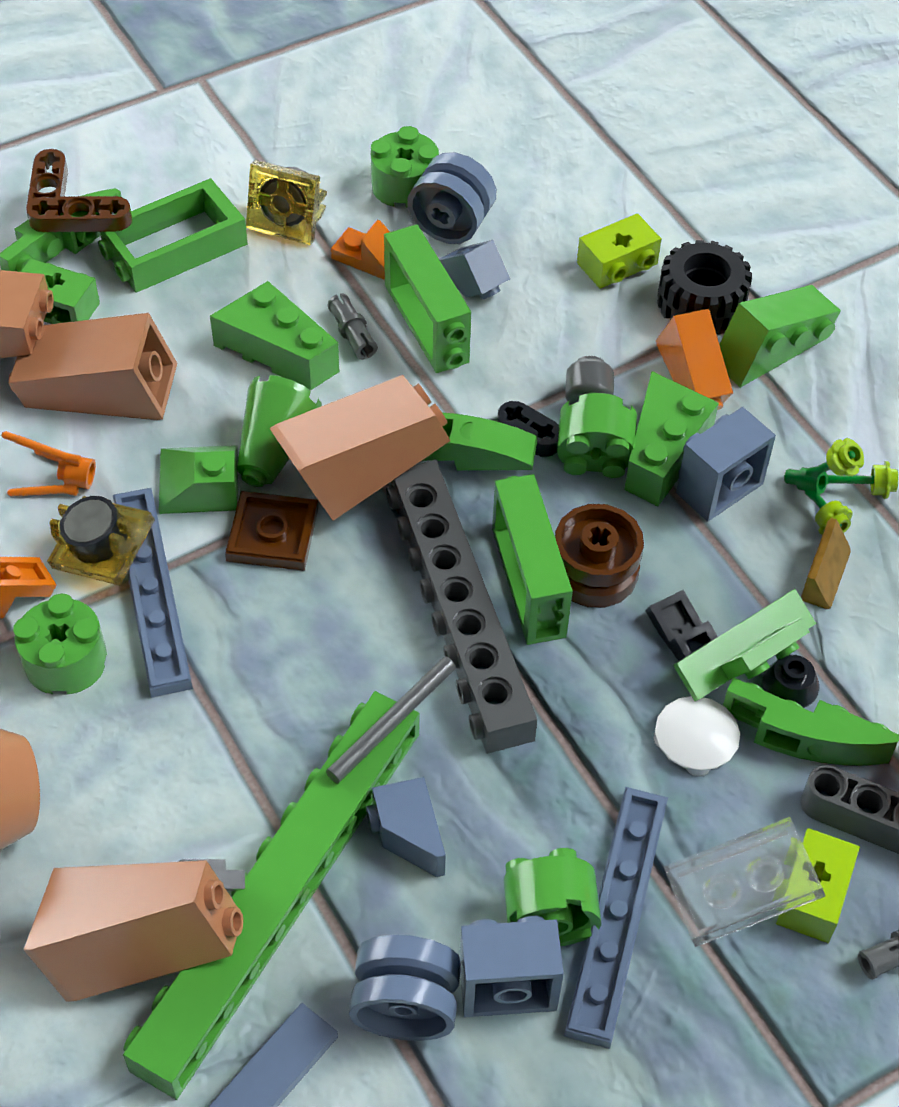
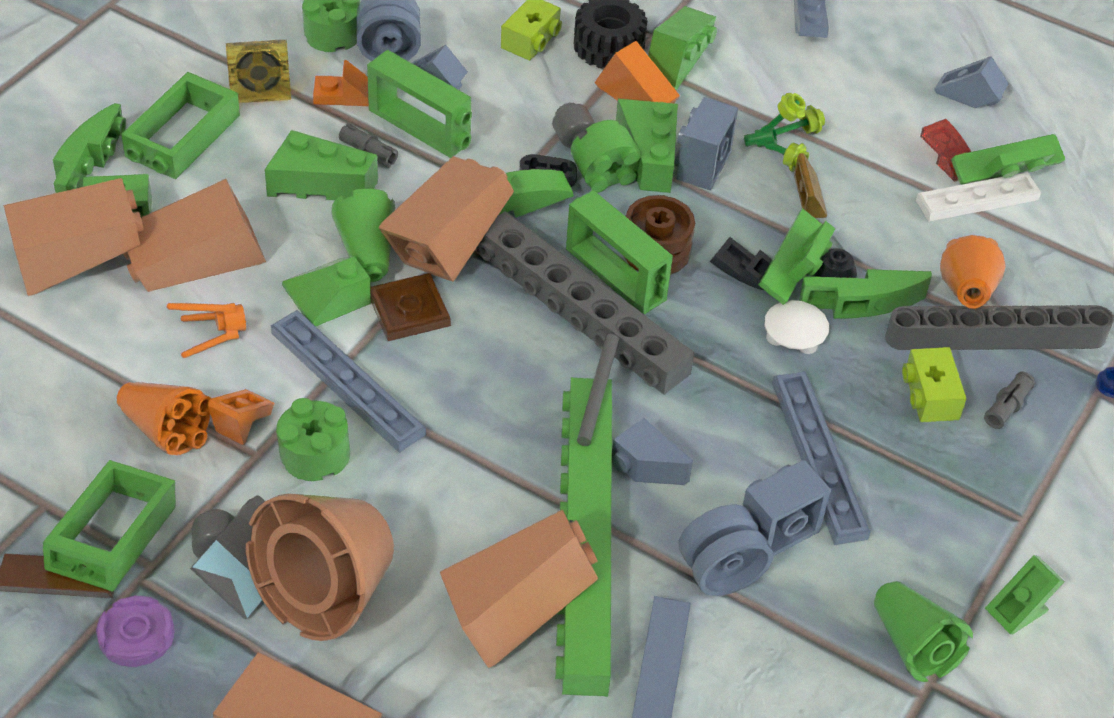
camera: 30 degrees left, 5 degrees down
reddish brown beam [26,149,132,232] -> none
piece [47,496,155,586] -> none
bright green brick [503,848,601,946] -> none
clear tile [664,817,825,947] -> none

